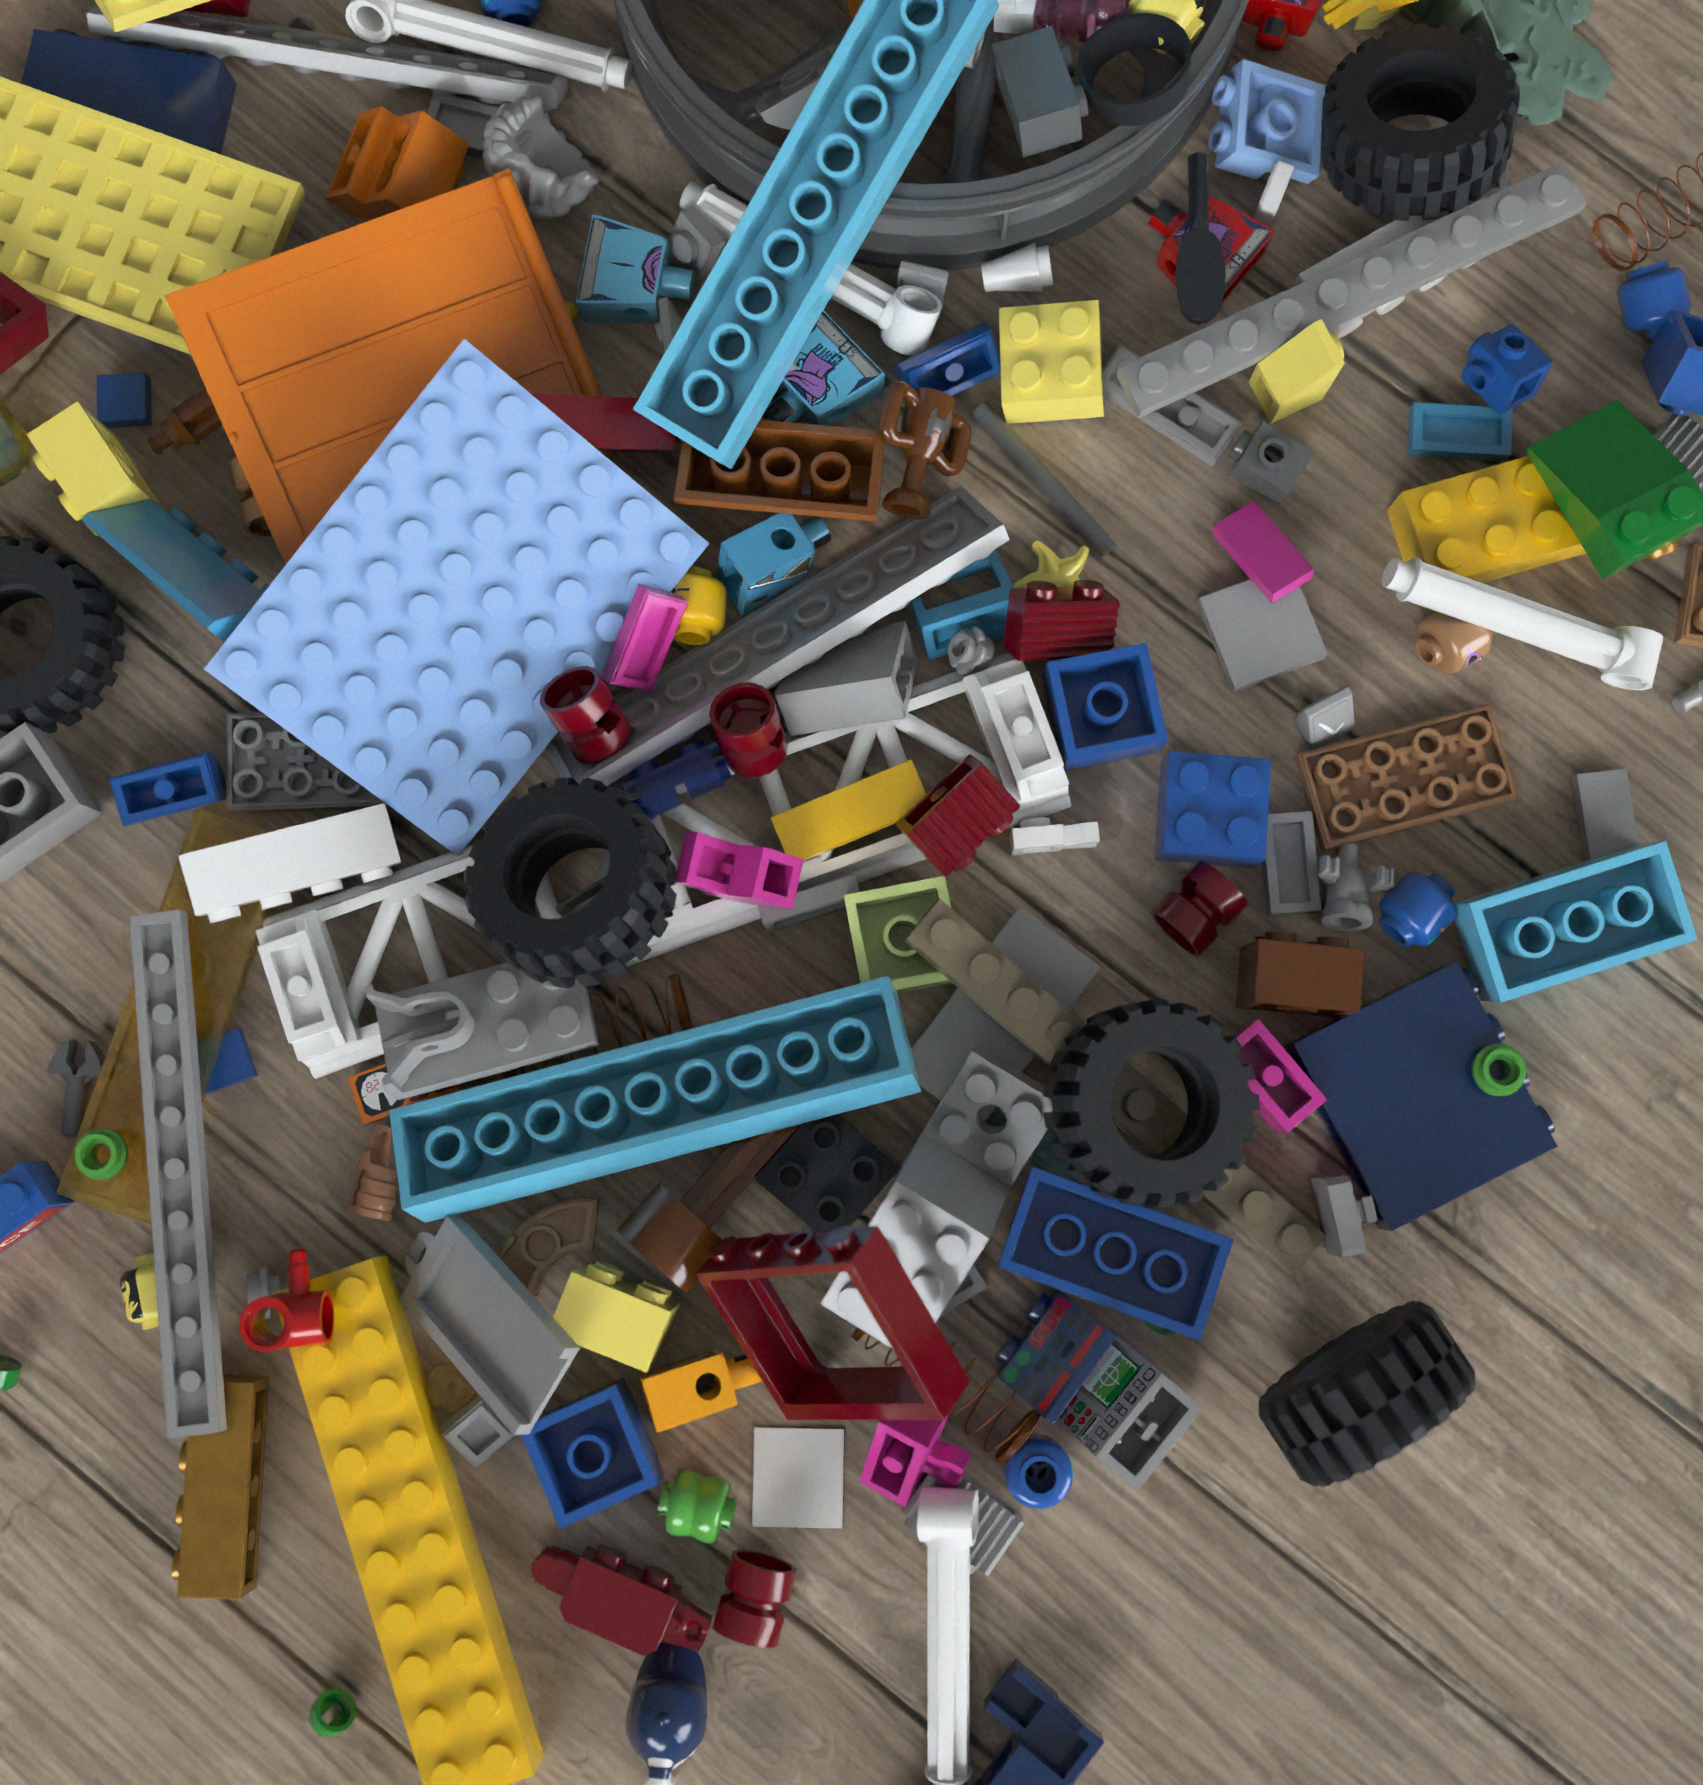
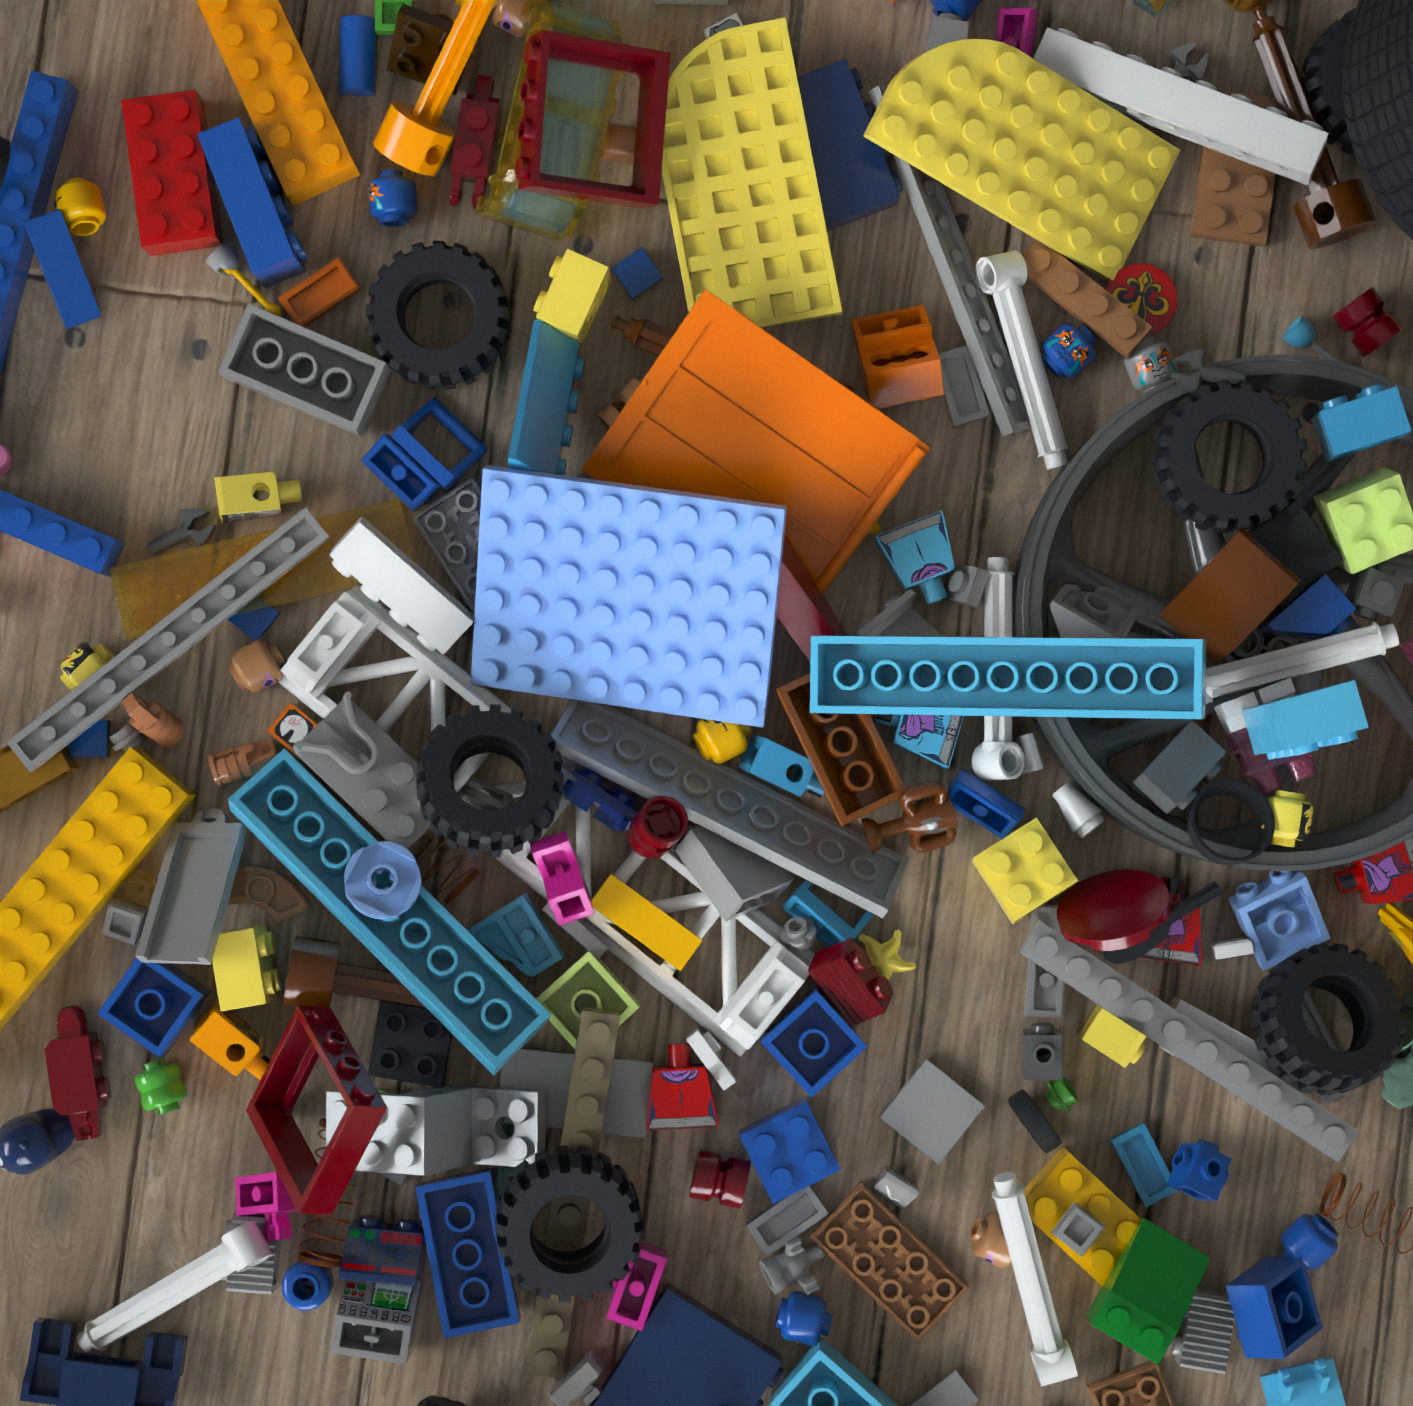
camera: 55 degrees right, 5 degrees up
bright green plate [75,1128,129,1180] -> none
red piece [239,1249,335,1352] -> none
light grey hair [483,97,599,219] -> none
dark red wheel [540,666,632,764] -> none
dark pink tile [602,584,688,693] -> none
dark red wheel [712,1550,797,1648] -> none
white sticker [752,1427,844,1528] -> none
dark red brick [895,754,1020,877] -> none
dark grey bar [972,401,1116,557] -> none
dark pink tile [1212,501,1314,603] -> none
reddish brown brick [1236,931,1365,1018] -> none
none -> blue tile [69,720,111,758]
none -> nougat hinge [122,692,184,748]
none -> light yellow torso [214,472,302,524]
none -> medium nougat head [228,638,287,694]
none -> light blue plate [344,841,421,920]
none -> blue tile [390,397,488,492]
none -> medium azure wing [467,893,565,978]
none -> red torso [646,1043,718,1131]
none -> black tyre [1007,1089,1062,1154]
none -> bright green plate [1045,1077,1079,1112]
none -> light grey tile [1050,1201,1105,1257]
none -> dark red tile [1056,870,1172,951]

